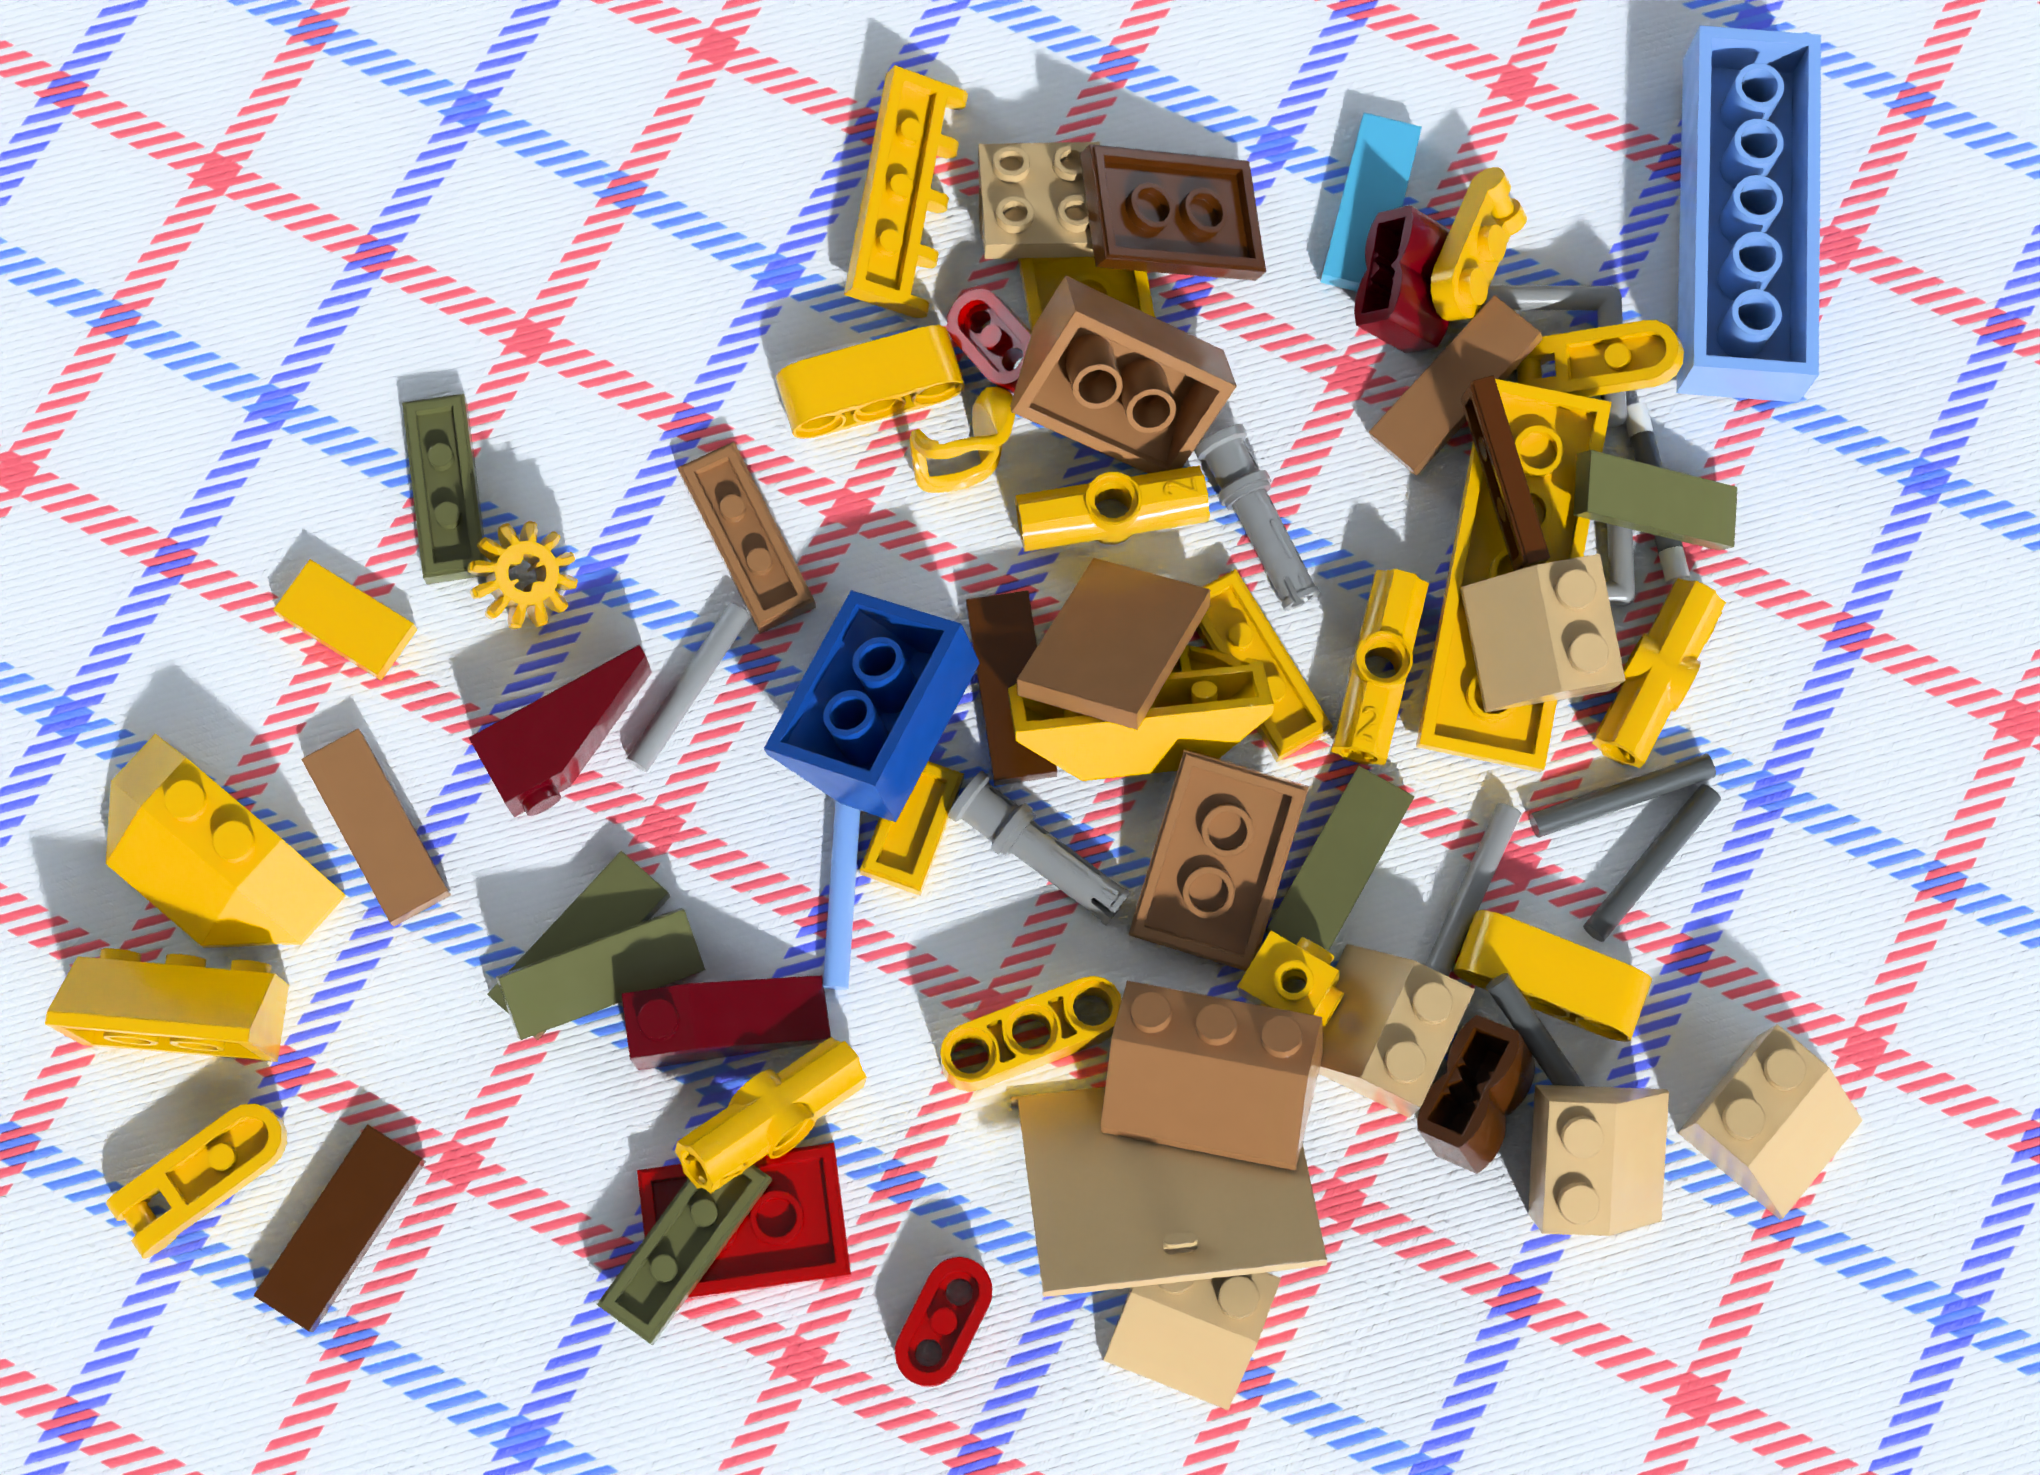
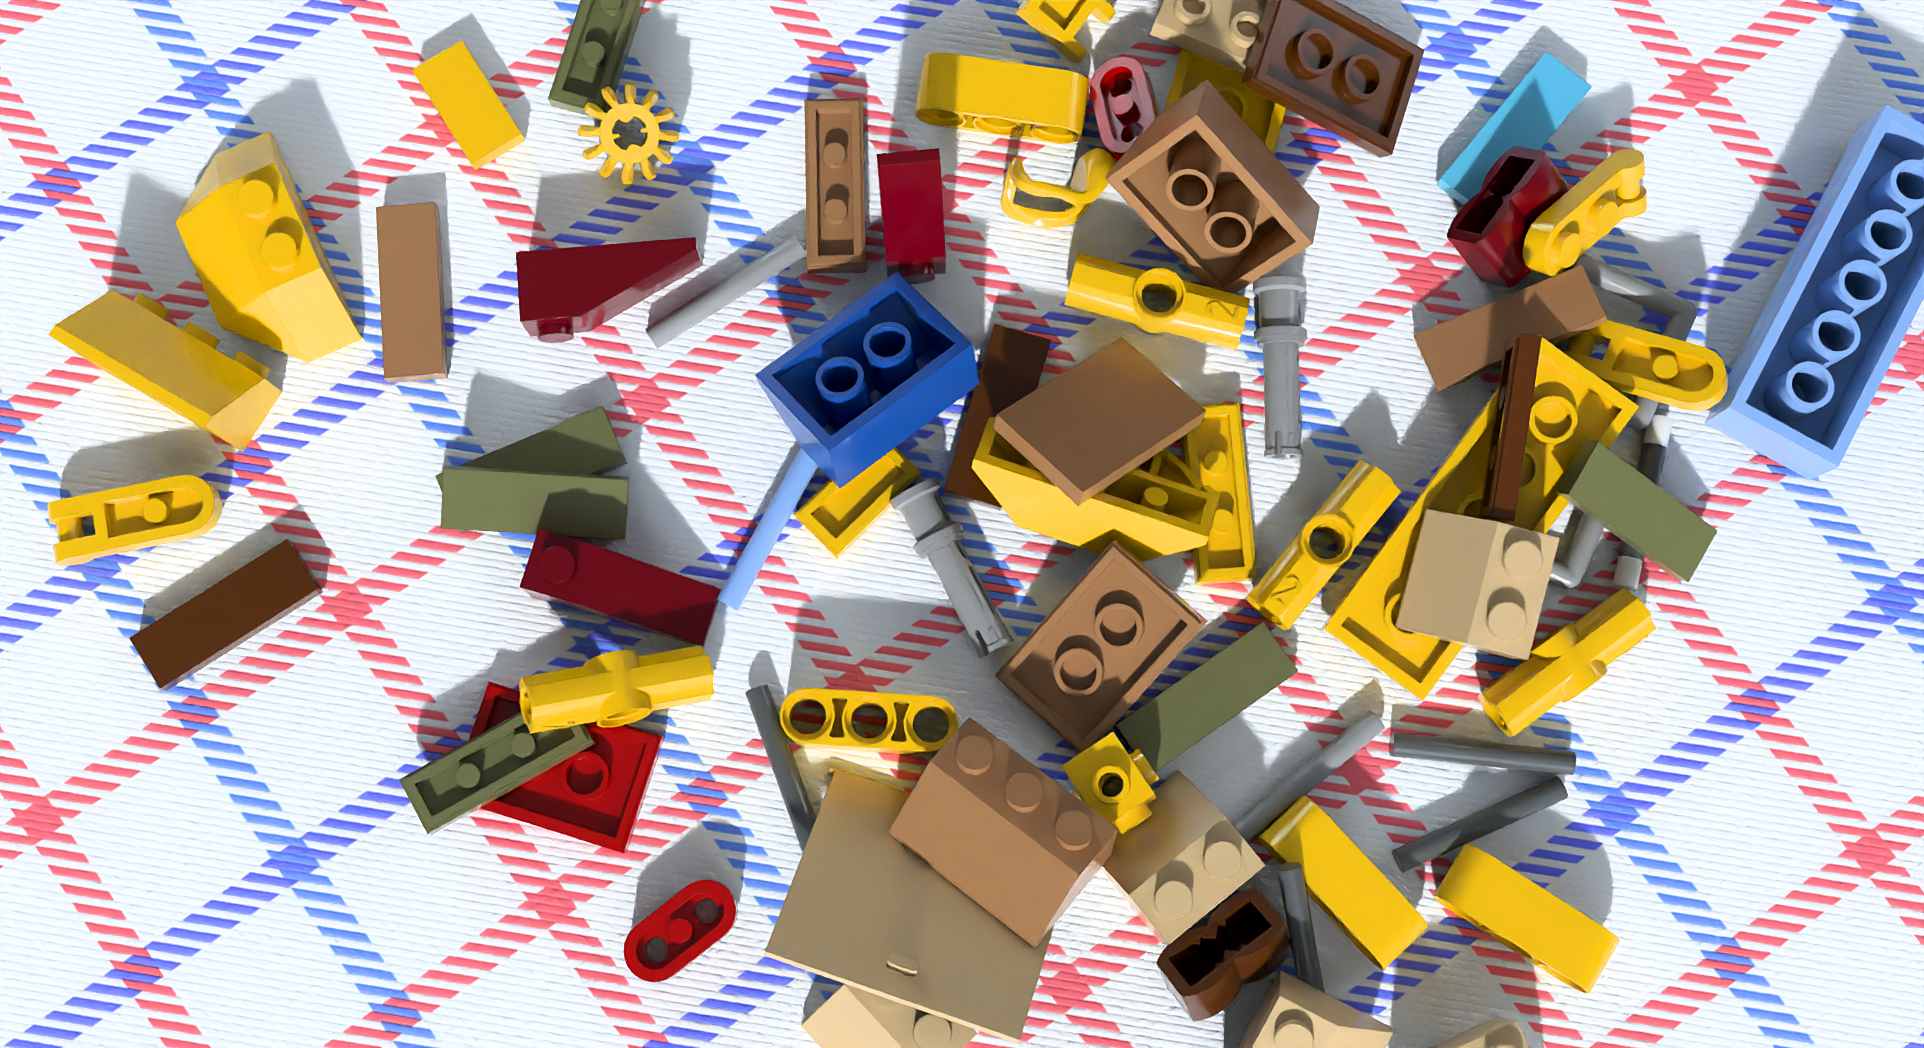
camera: 25 degrees right, 5 degrees up
none -> dark grey bar [745,684,816,854]
none -> dark red slope [877,148,946,284]
none -> yellow beam [1433,844,1620,994]

